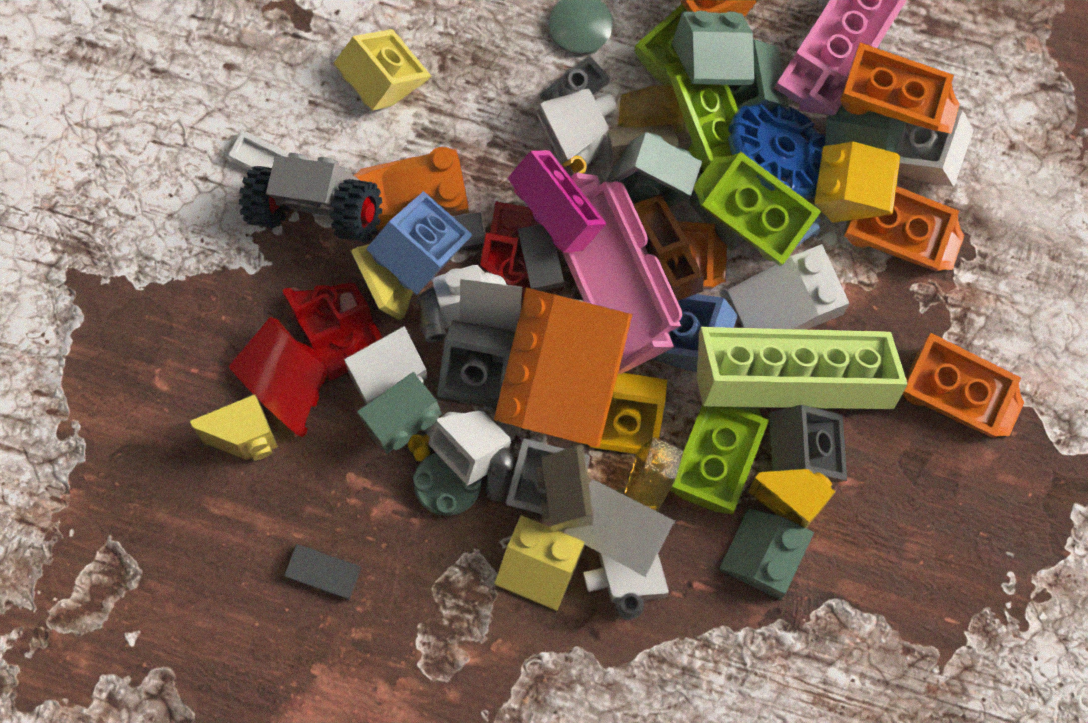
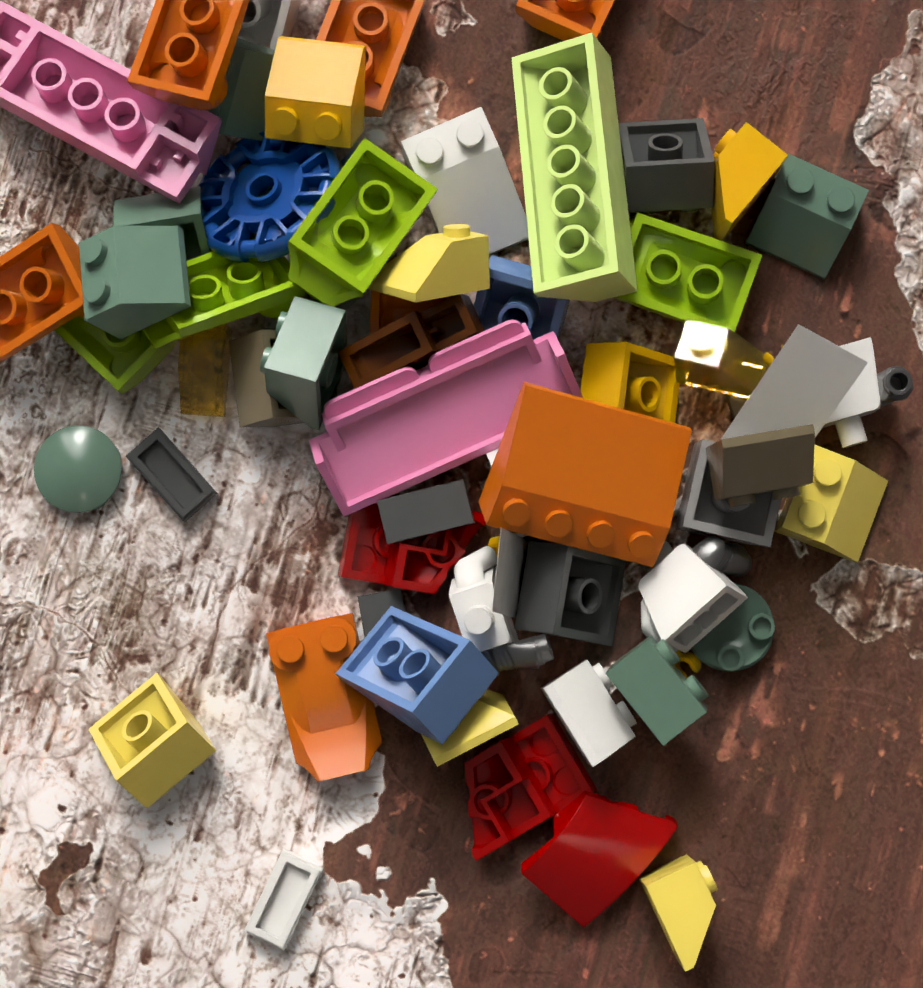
camera: 85 degrees left, 10 degrees up
brick [239,152,382,243] -> none
dark grey tile [284,544,362,601] -> none
dark pink brick [507,150,606,253] -> none
white torso [533,68,617,174] -> none
none -> light yellow slope [368,224,490,303]

